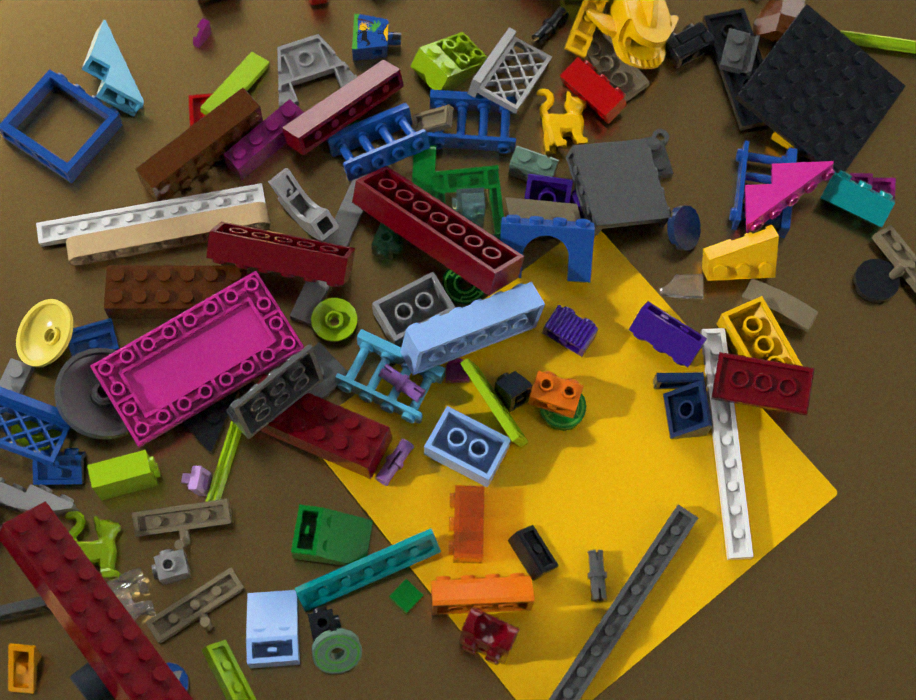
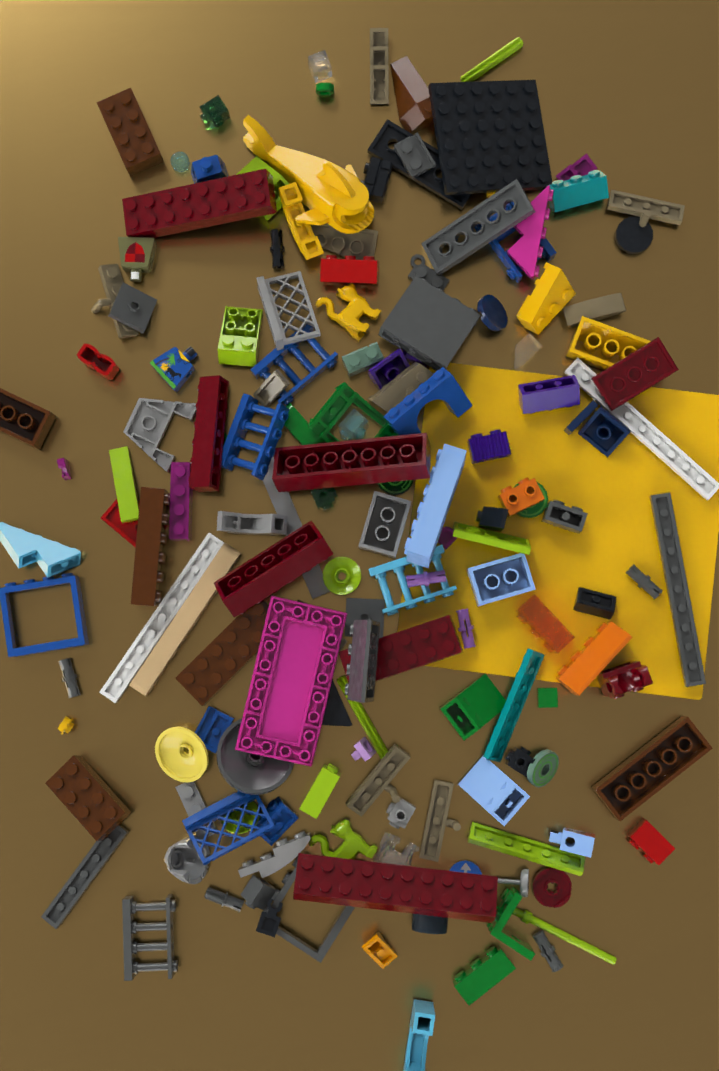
camera: 35 degrees left, 15 degrees up
none -> dark grey pin [58,658,81,698]
none -> dark grey plate [421,179,536,276]
none -> dark grey brick [541,500,588,534]

